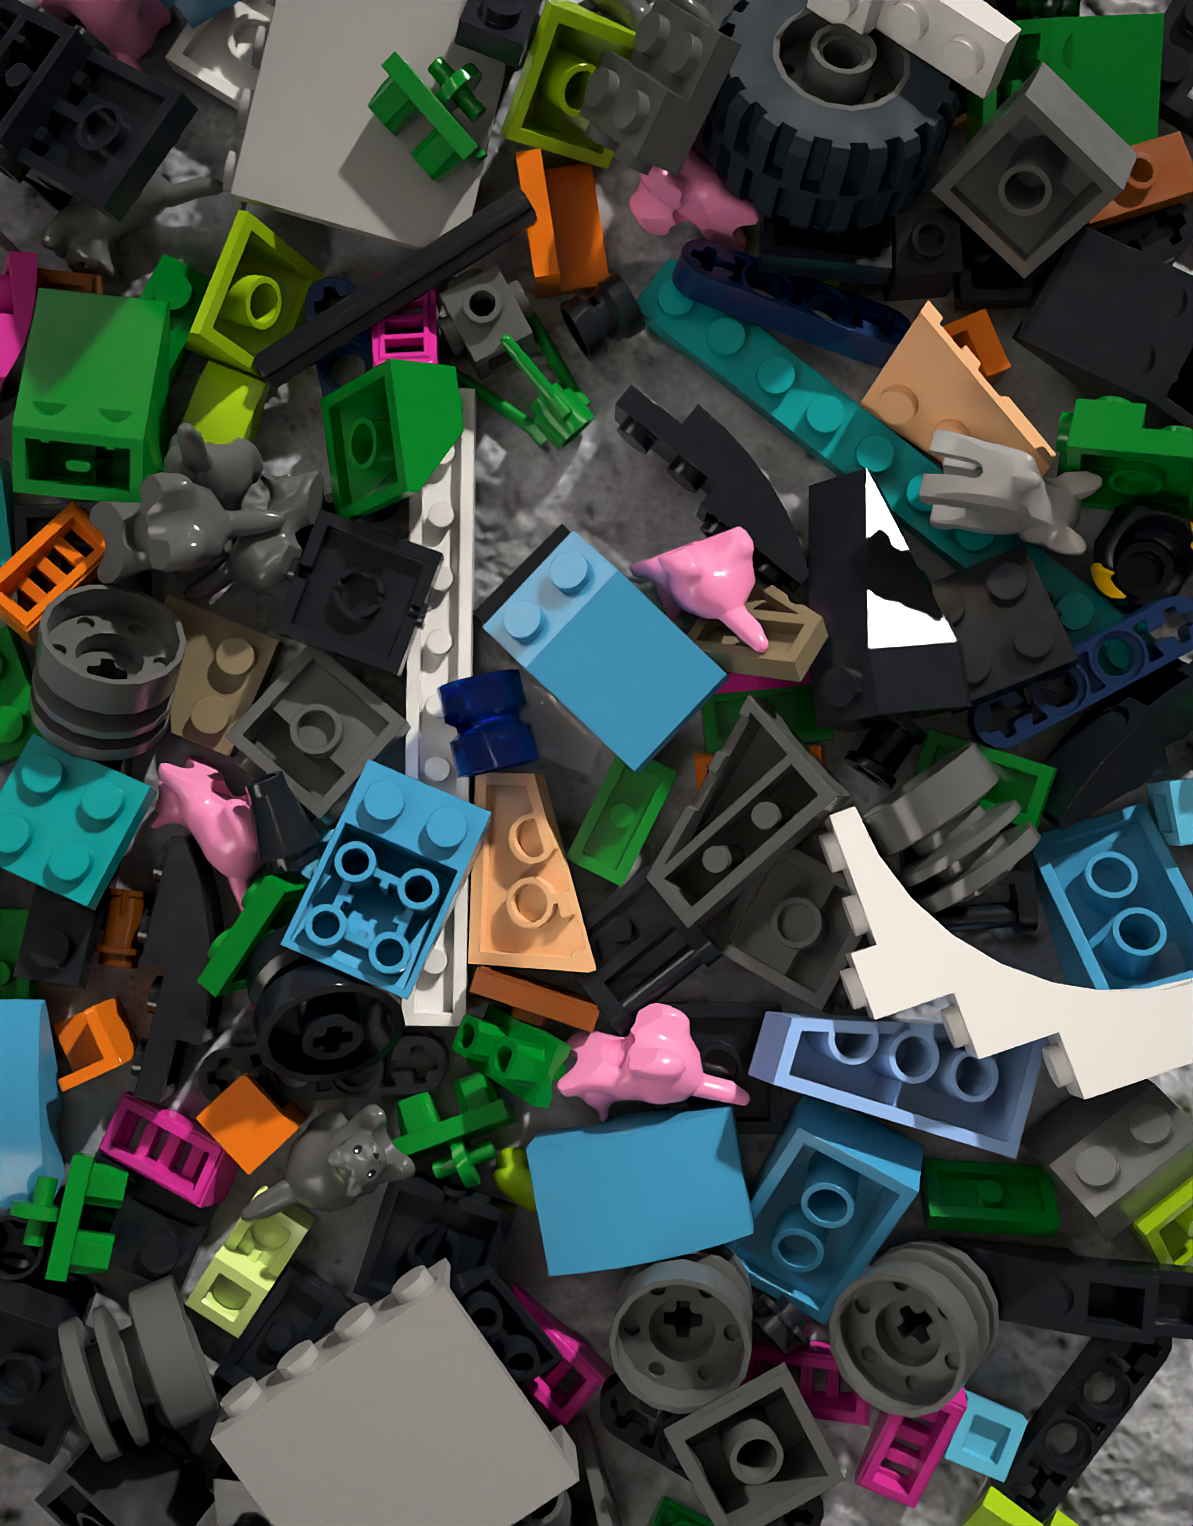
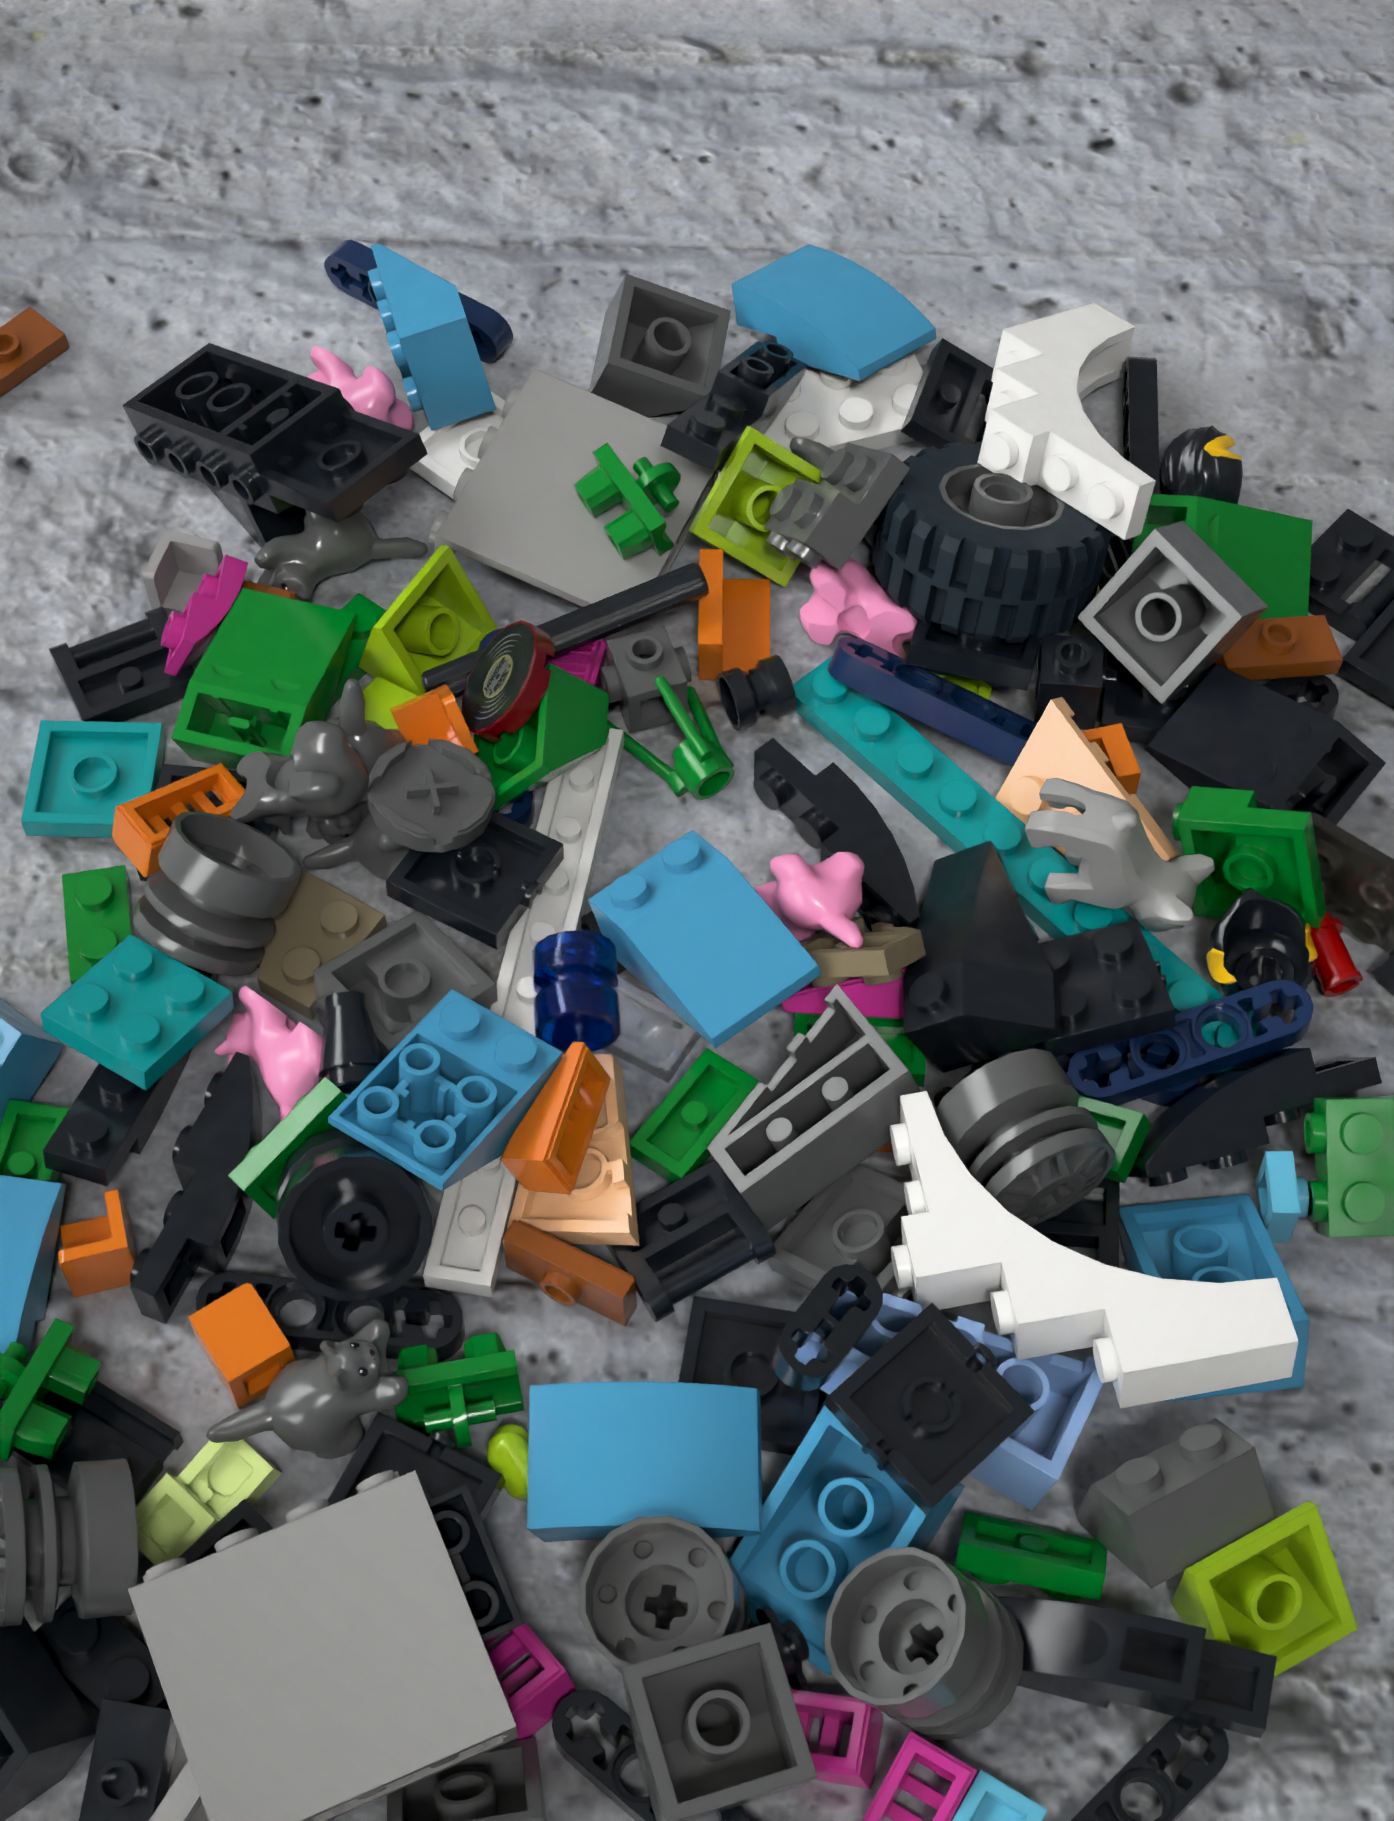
camera: 15 degrees right, 30 degrees down
reddish brown pin [94,888,151,969] -> none
dark pink slope [98,1091,240,1208] -> none
green hips [452,1004,572,1109] -> none
bright pink animal [557,1003,751,1122] -> none
none -> dark grey tile [367,739,495,853]
none -> orange panel [390,684,478,753]
none -> tile [461,620,555,743]
none -> orange slope [501,1042,611,1195]
none -> black beam [771,1264,883,1391]
none -> black plate [823,1303,1035,1515]

